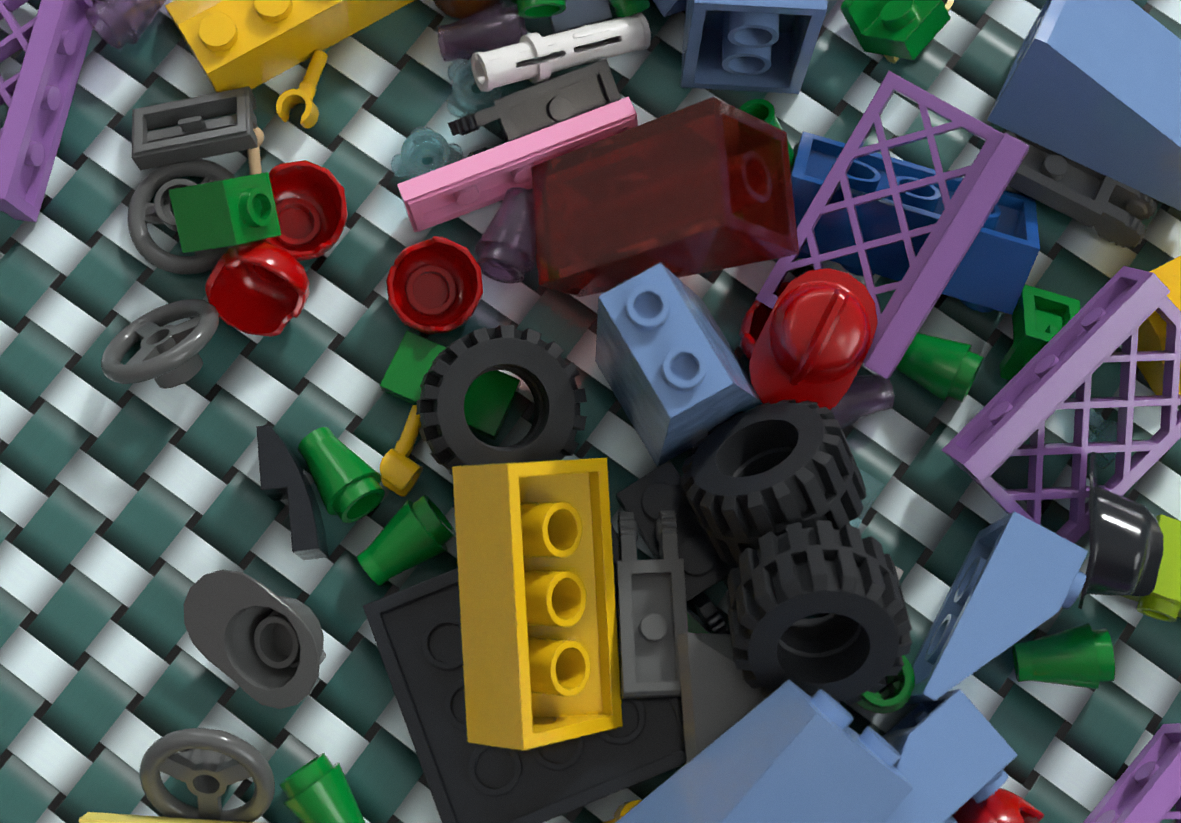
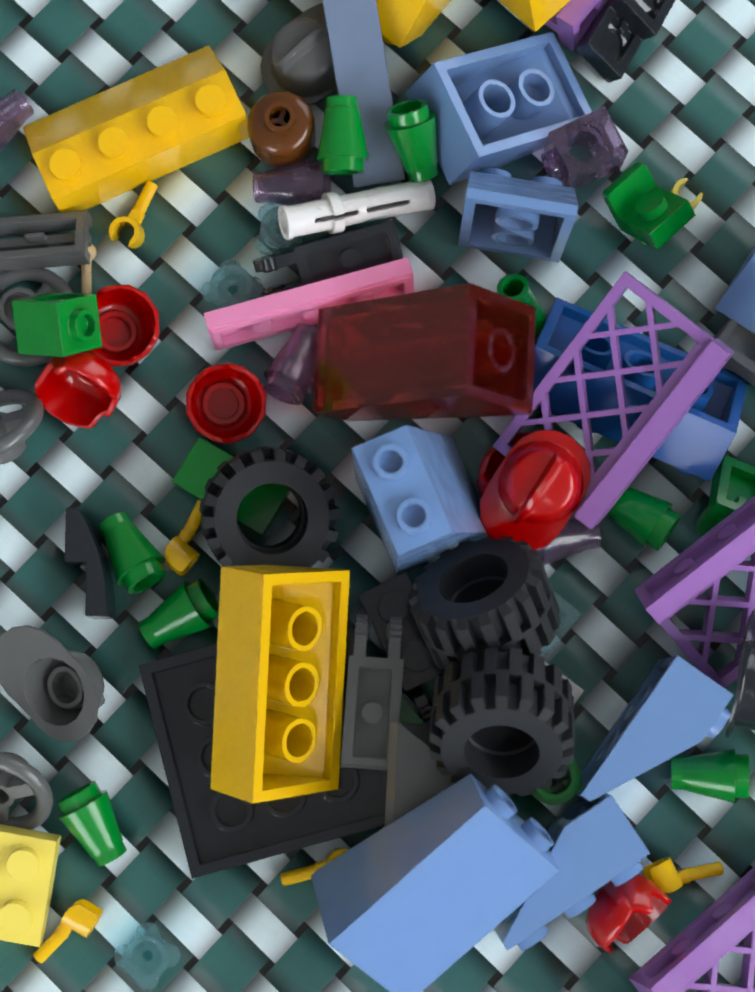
camera: 10 degrees right, 5 degrees up
none -> yellow hand [643,857,724,893]

